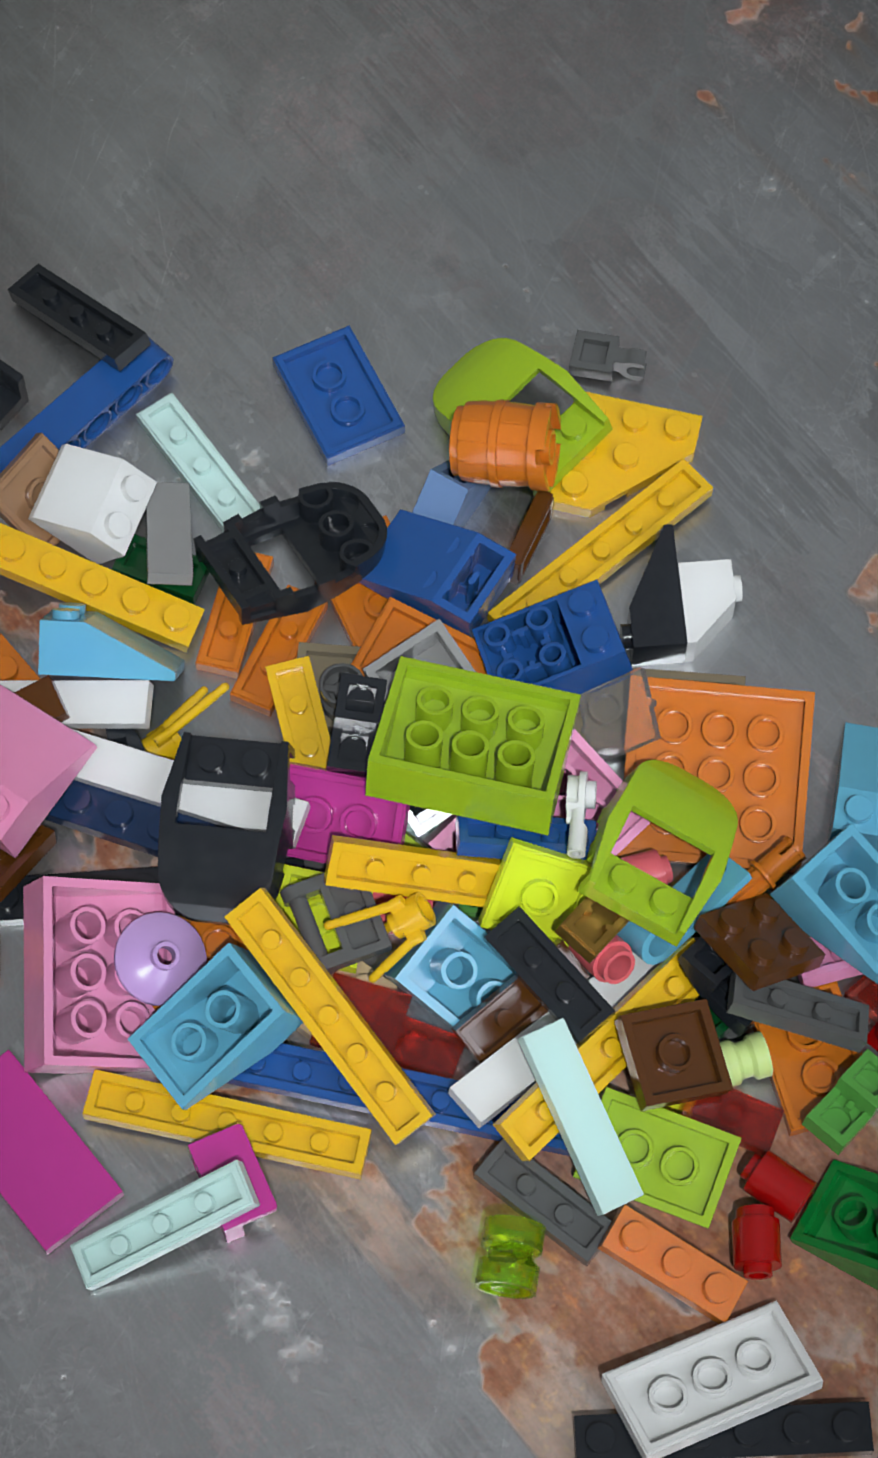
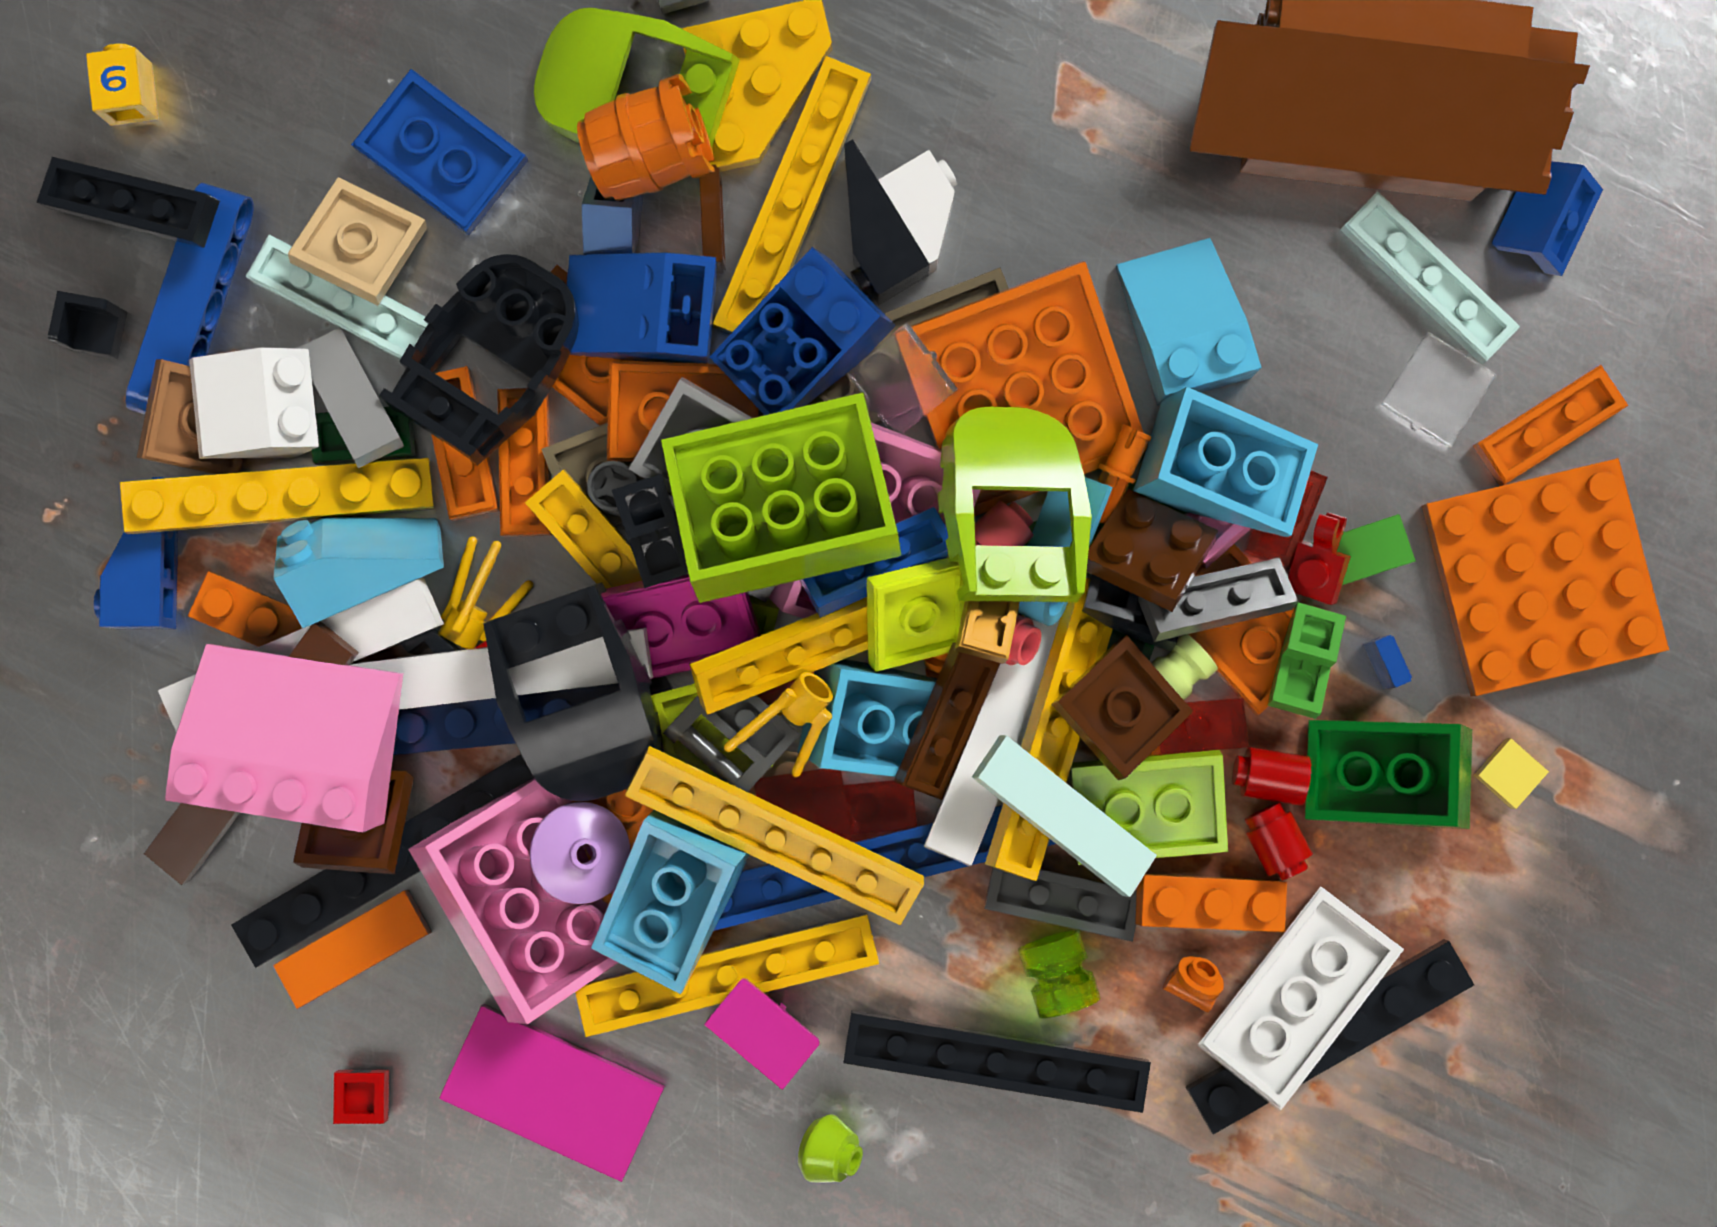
camera: 20 degrees left, 20 degrees up
light aqua tile [70,1160,260,1291] -> none
black plate [484,906,615,1046] -> none
white plate [566,771,597,859] -> none
none -> yellow brick [86,44,158,126]
none -> tan plate [288,177,427,306]
none -> lime cone [798,1114,863,1183]
none -> black plate [843,1010,1151,1113]
none -> orange plate [1163,956,1224,1013]

